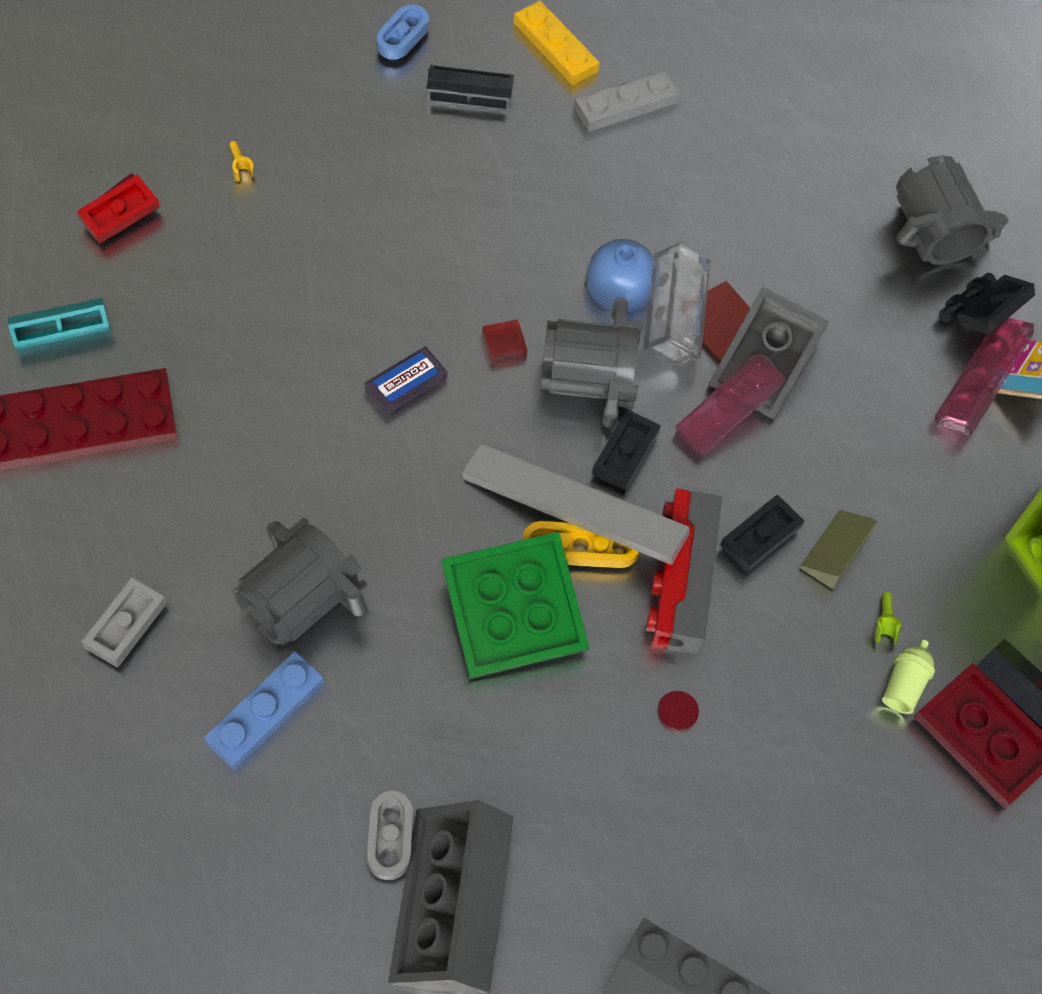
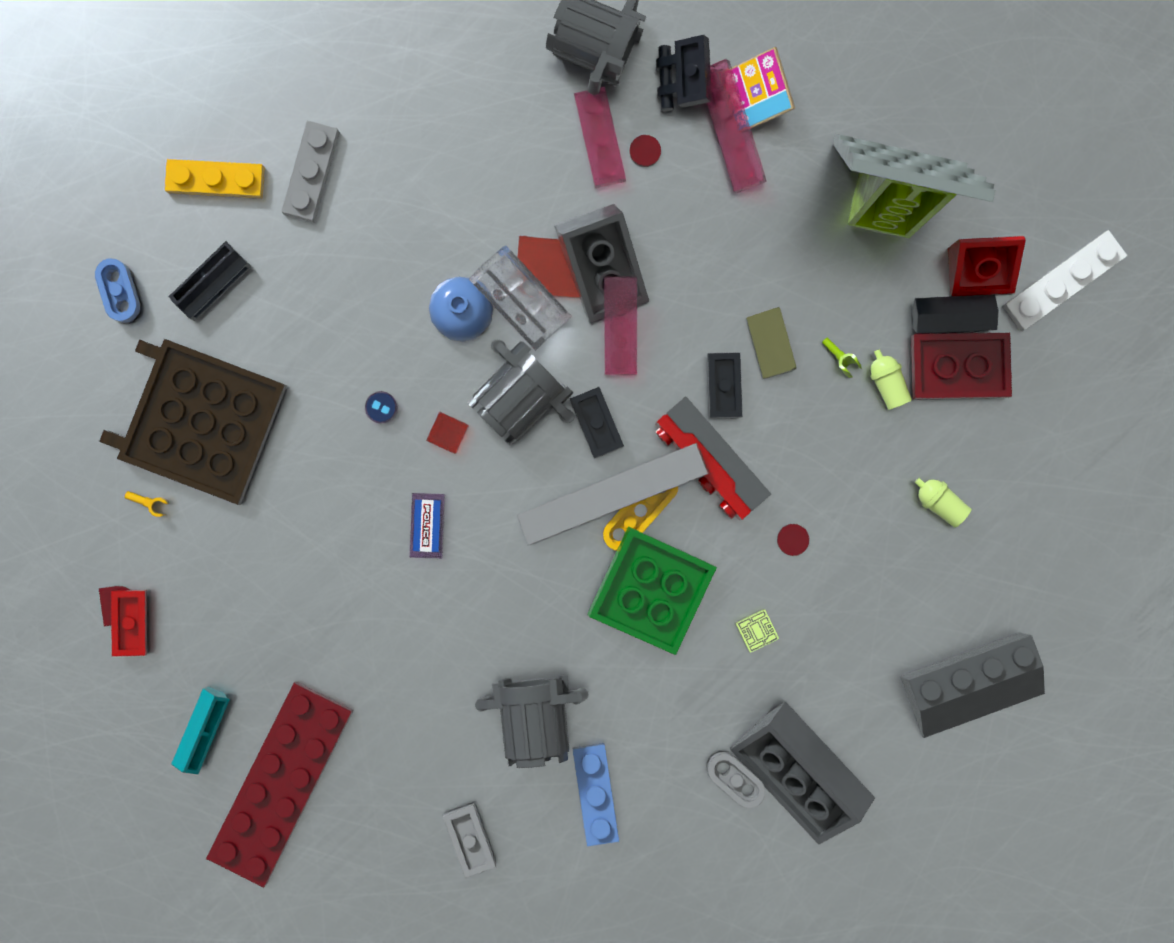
camera: 45 degrees left, 25 degrees up
none -> dark brown plate [99,339,287,505]
none -> dark blue tile [365,391,398,424]
none -> clear pink plate [574,86,626,188]
none -> dark red piece [629,135,661,167]
none -> yellowish green tile [735,609,779,653]
none -> yellowish green piece [915,478,972,528]

